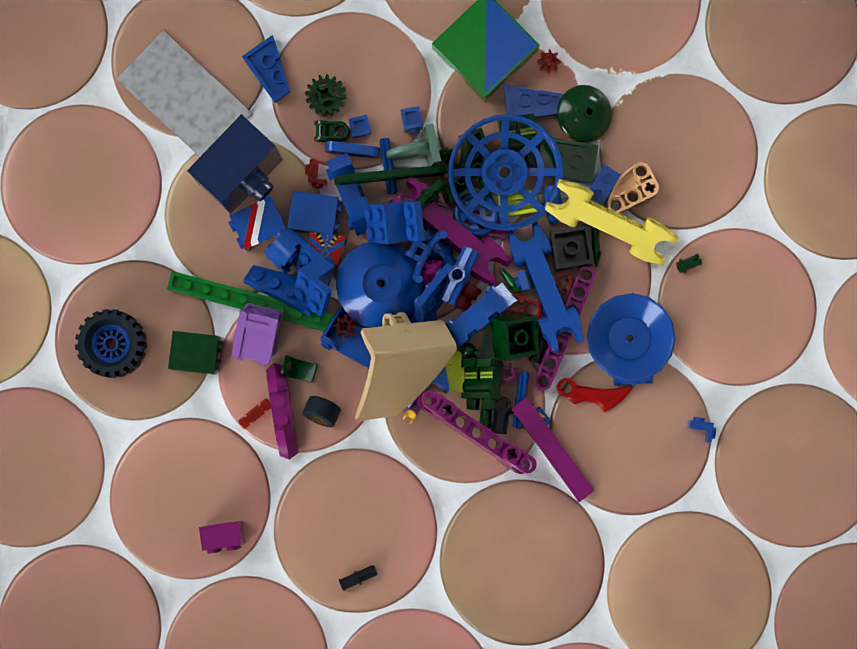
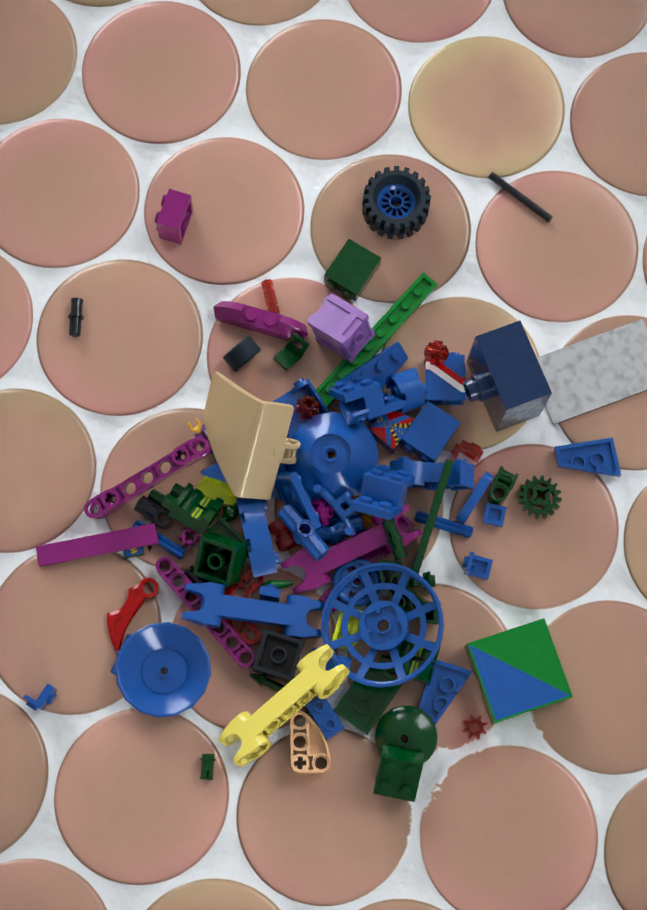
camera: 105 degrees right, 10 degrees down
sand green tile [386,124,441,166] -> none
none -> blue bracket [339,399,370,426]
none -> dark green brick [373,745,424,802]
none -> clear red gear [424,340,449,366]
none -> black bar [488,172,553,223]

